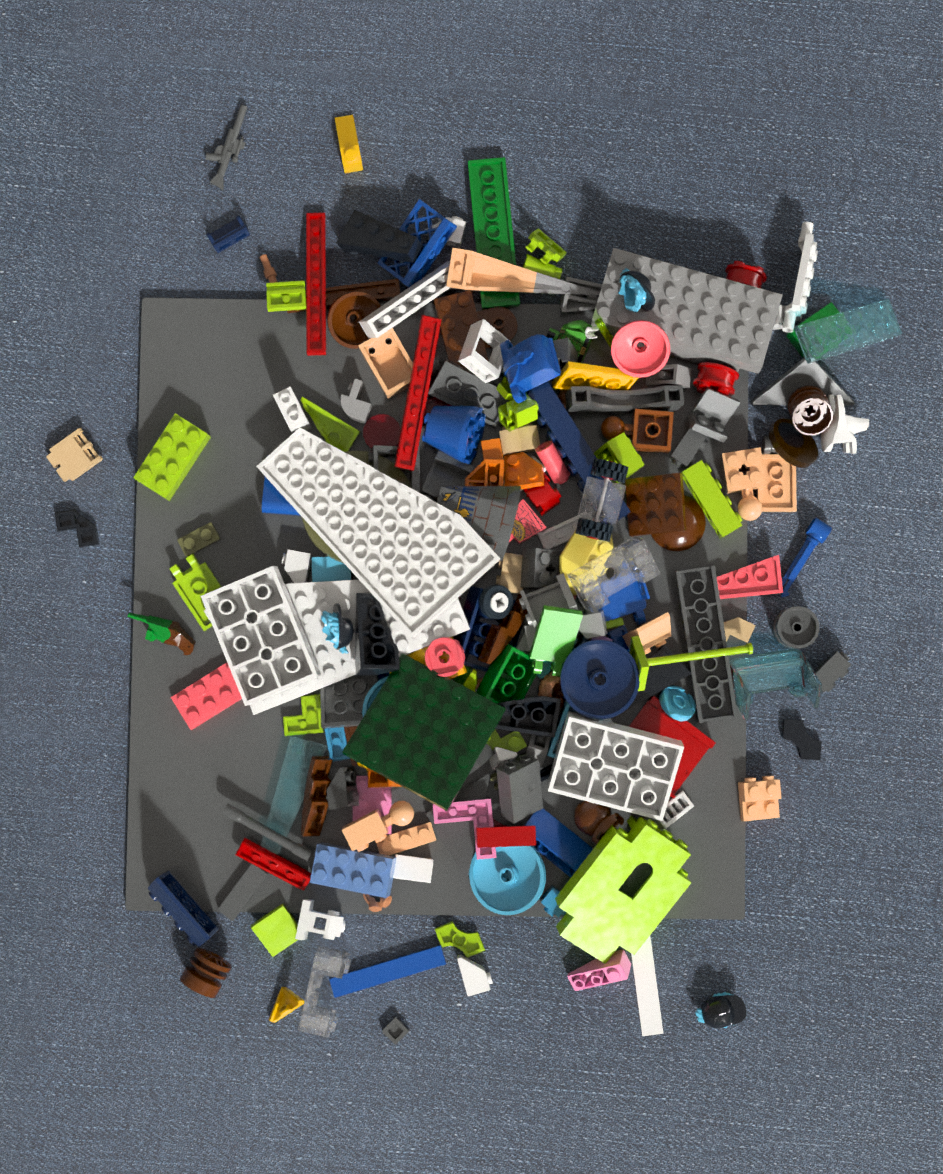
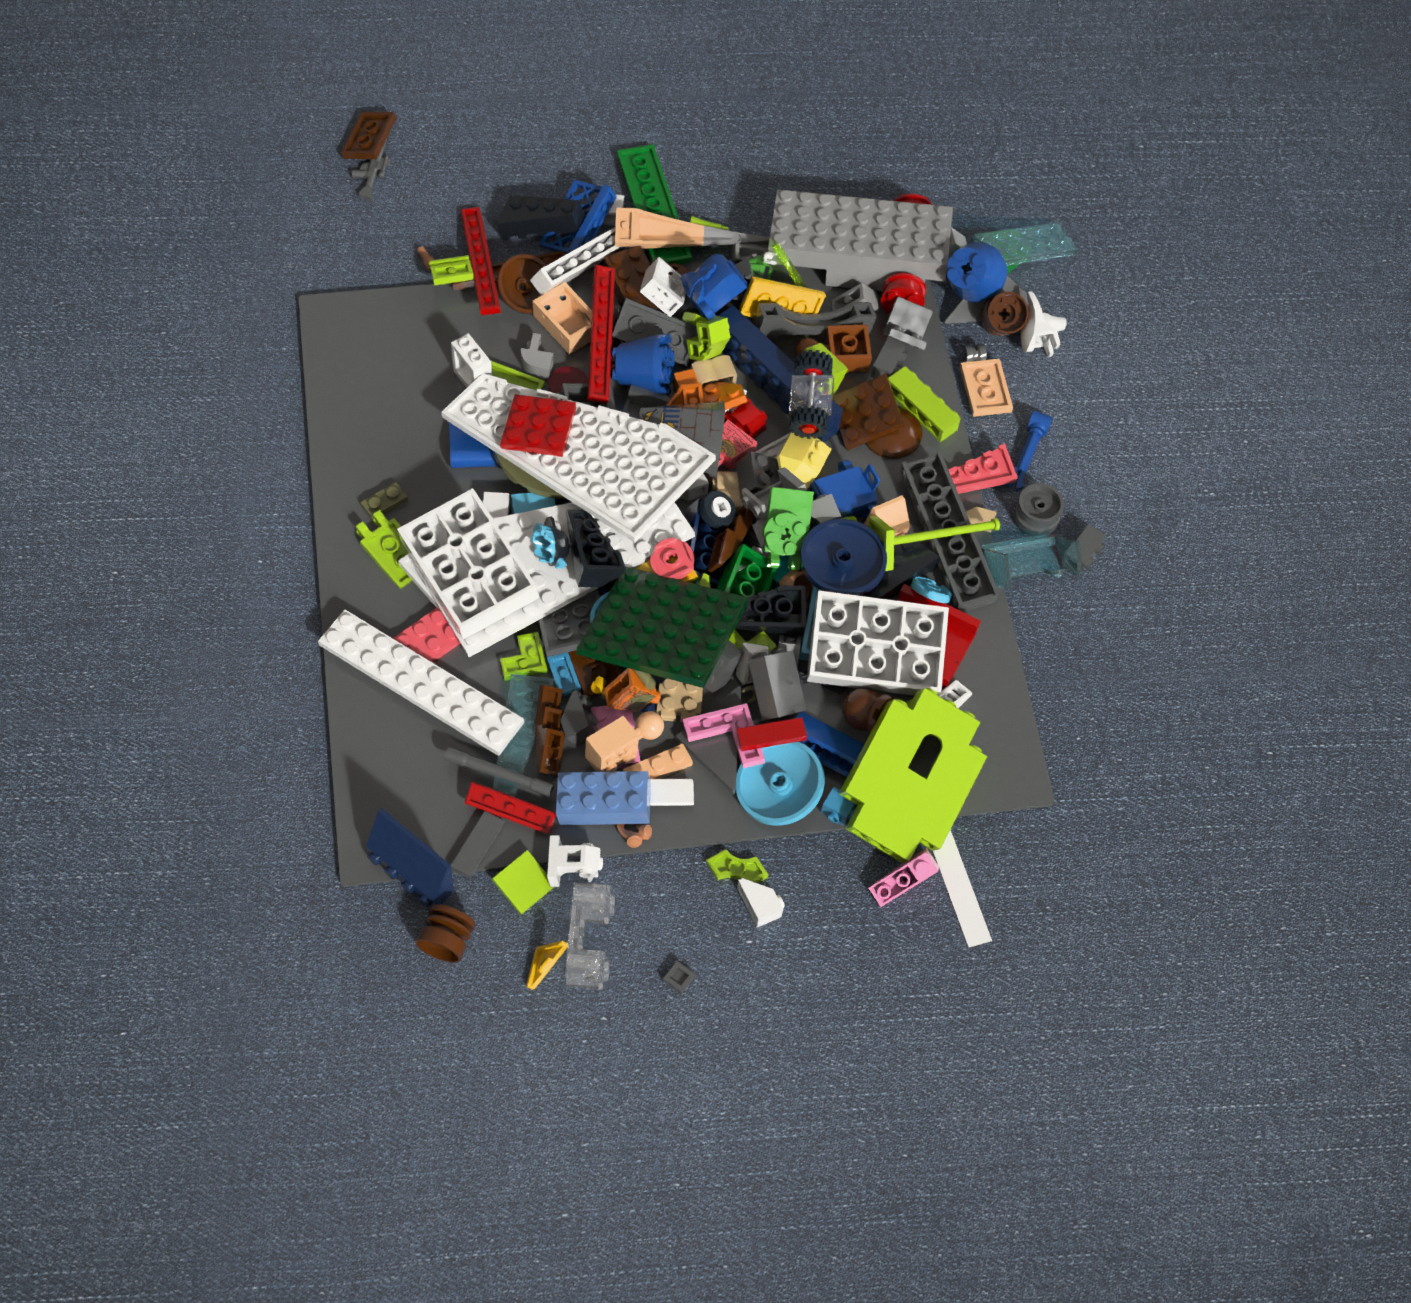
camera: 10 degrees left, 25 degrees down
tan plate [46,428,103,482] -> none
black tile [55,509,99,548] -> none
animal [127,613,196,655] -> none
lime brick [133,413,211,501] -> none
dark blue hinge [206,215,250,254] -> none
blue tile [329,945,446,998] -> none
yellow slope [335,115,363,173] -> none
lime plate [525,228,567,265] -> none
coral brick [535,441,570,484] -> none
clear plate [567,537,661,613] -> none
coral dish [611,320,670,378] -> none
medium azure hair [618,268,655,313] -> none
black hair [695,992,746,1028] -> none
light nougat brick [721,447,767,521] -> none
light nougat plate [738,776,781,821] -> none
dark brown piece [769,418,818,468] -> none
white plate [782,222,818,333] -> none
black tile [782,719,822,760] -> none
none -> white plate [318,610,524,756]
none -> reddish brown plate [341,112,397,159]
none -> red plate [500,394,577,457]
none -> bright green plate [762,512,806,556]
none -> blue cone [947,242,1007,303]

